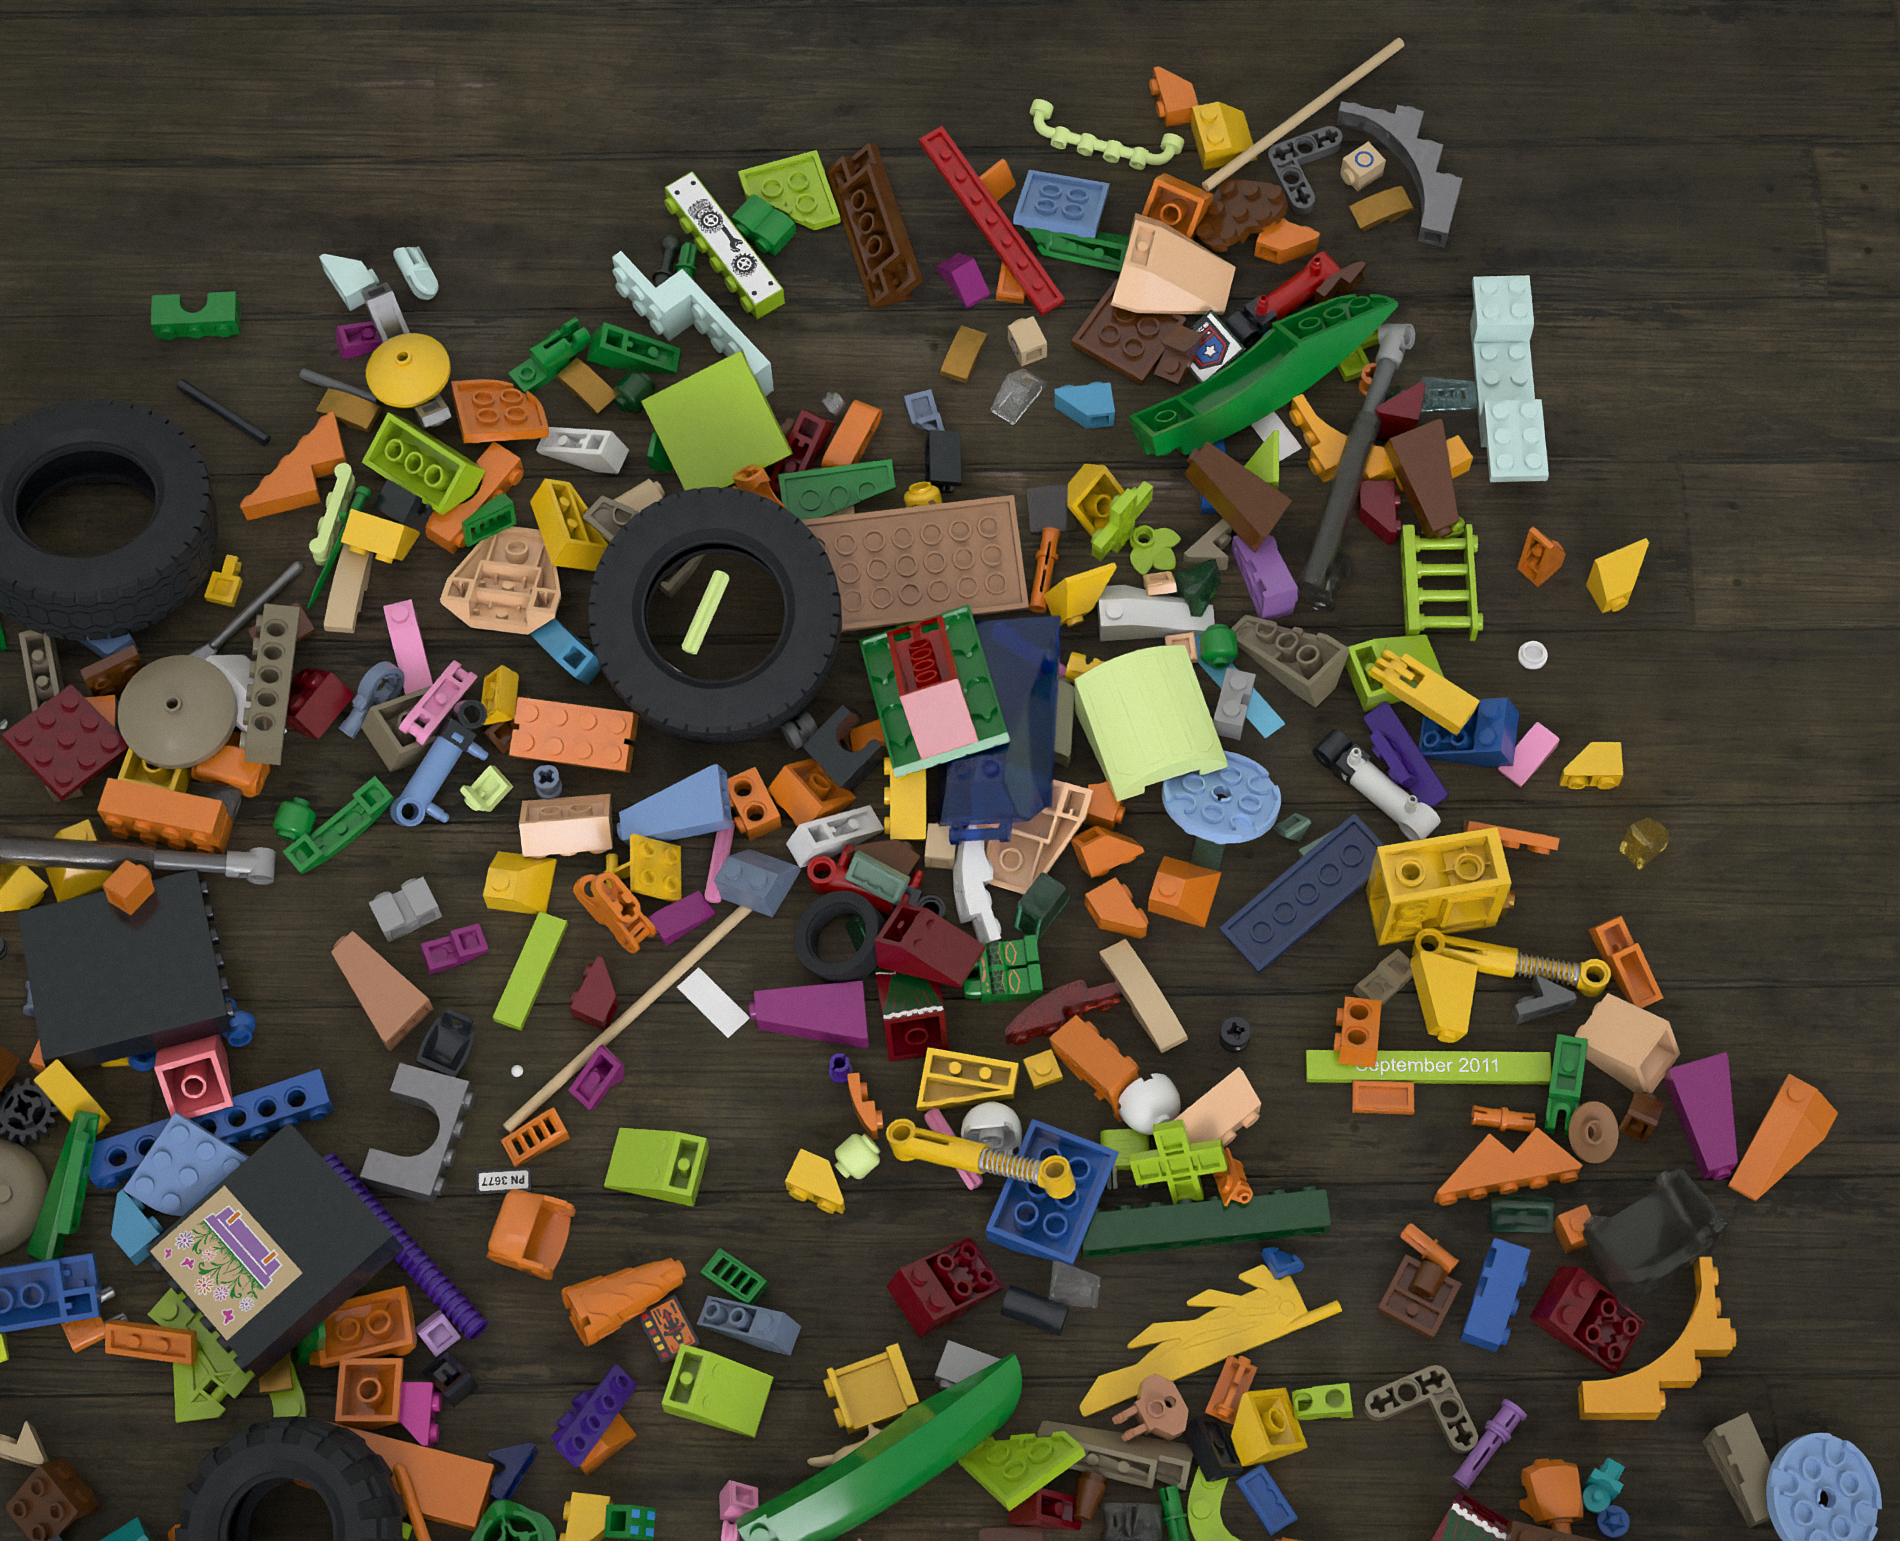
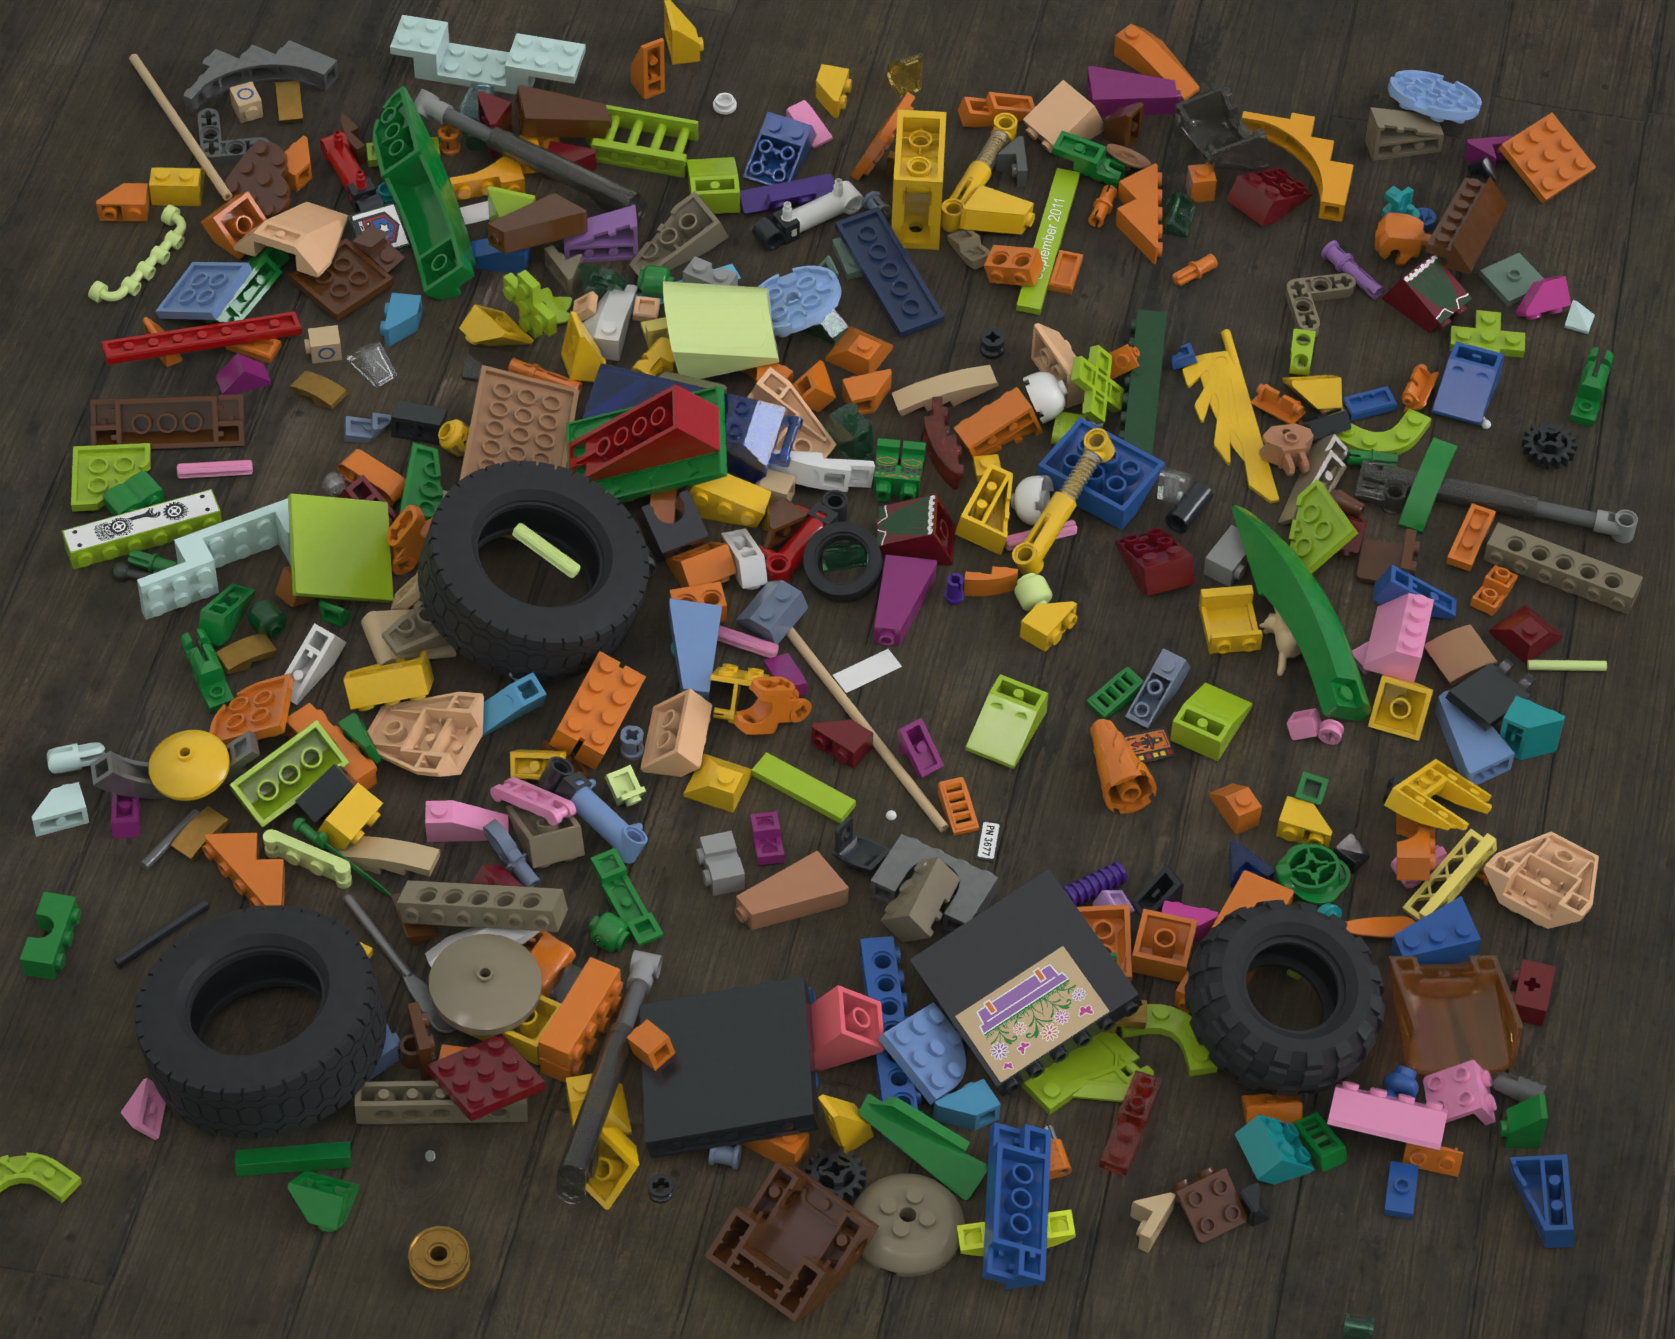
camera: 80 degrees left, 15 degrees down
orange plate [105,1319,197,1365] -> none
orange piece [486,1189,576,1280] -> none
dark purple bracket [551,1364,637,1468] -> none
sand green plate [844,850,910,906] -> none
dark red slope [874,902,985,988] -> none
yellow hinge [1368,649,1480,736] -> none
reddish brown plate [1377,1254,1462,1340] -> none
blue wedge [1460,1238,1531,1353] -> none
none -> bright pink axle [177,460,253,479]
none -> dark tan wedge [880,857,960,943]
none -> clear red slope [1099,1070,1163,1176]

